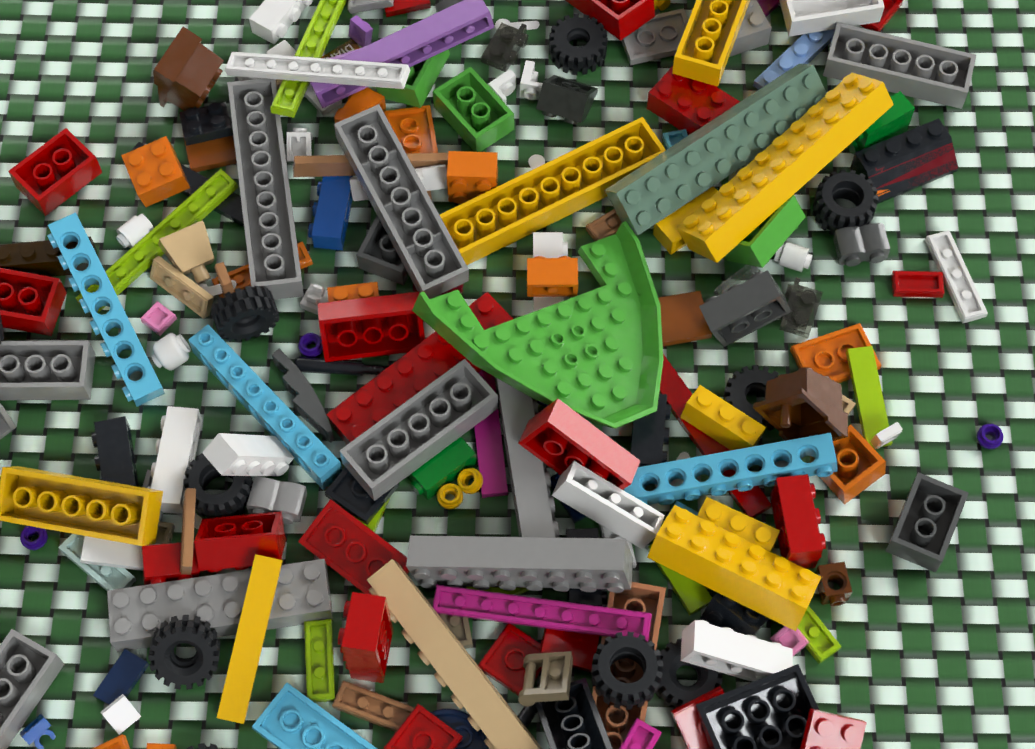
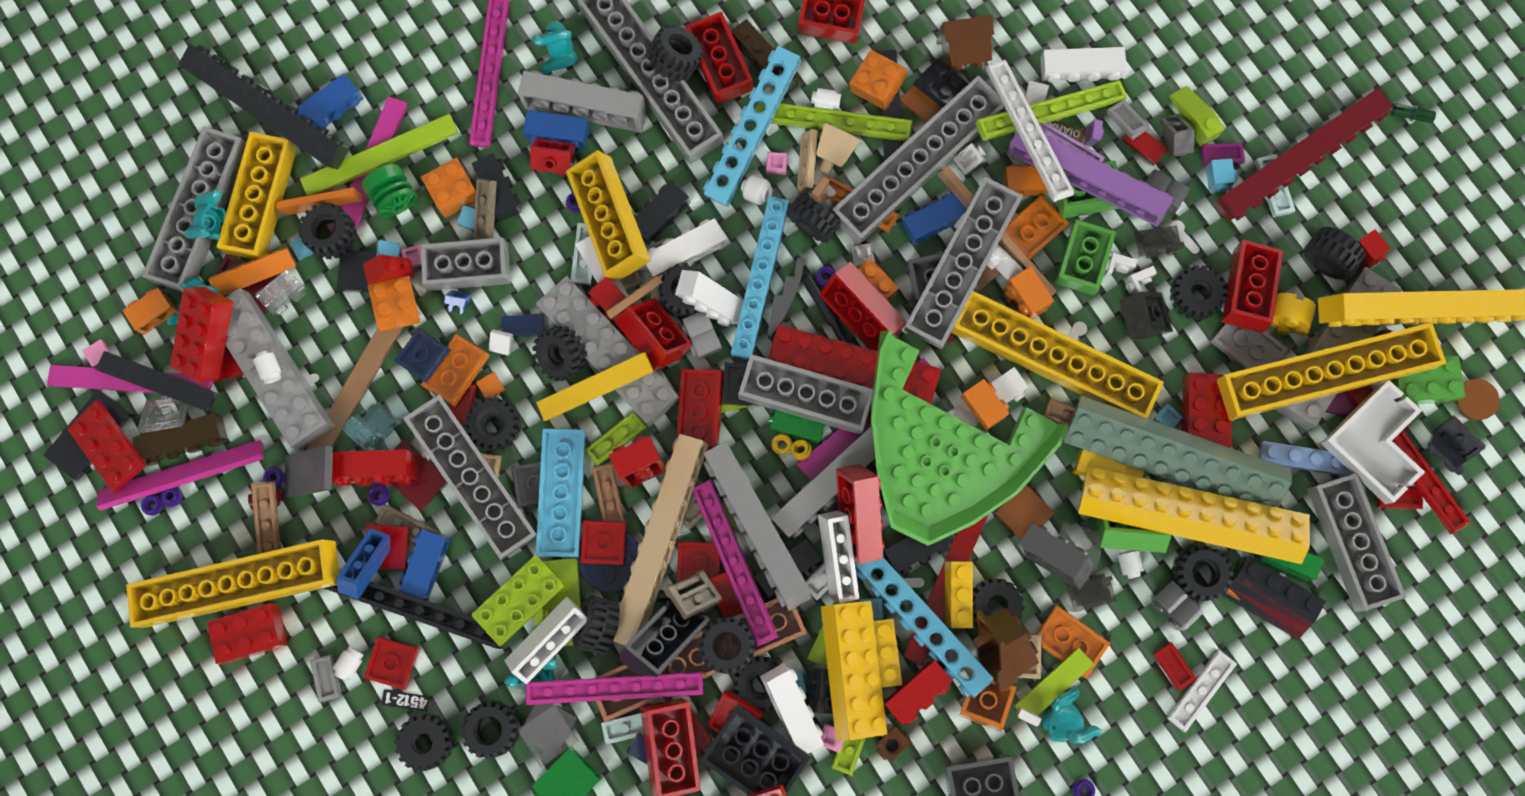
camera: 60 degrees right, 15 degrees up
none -> teal hair [1042,685,1102,744]

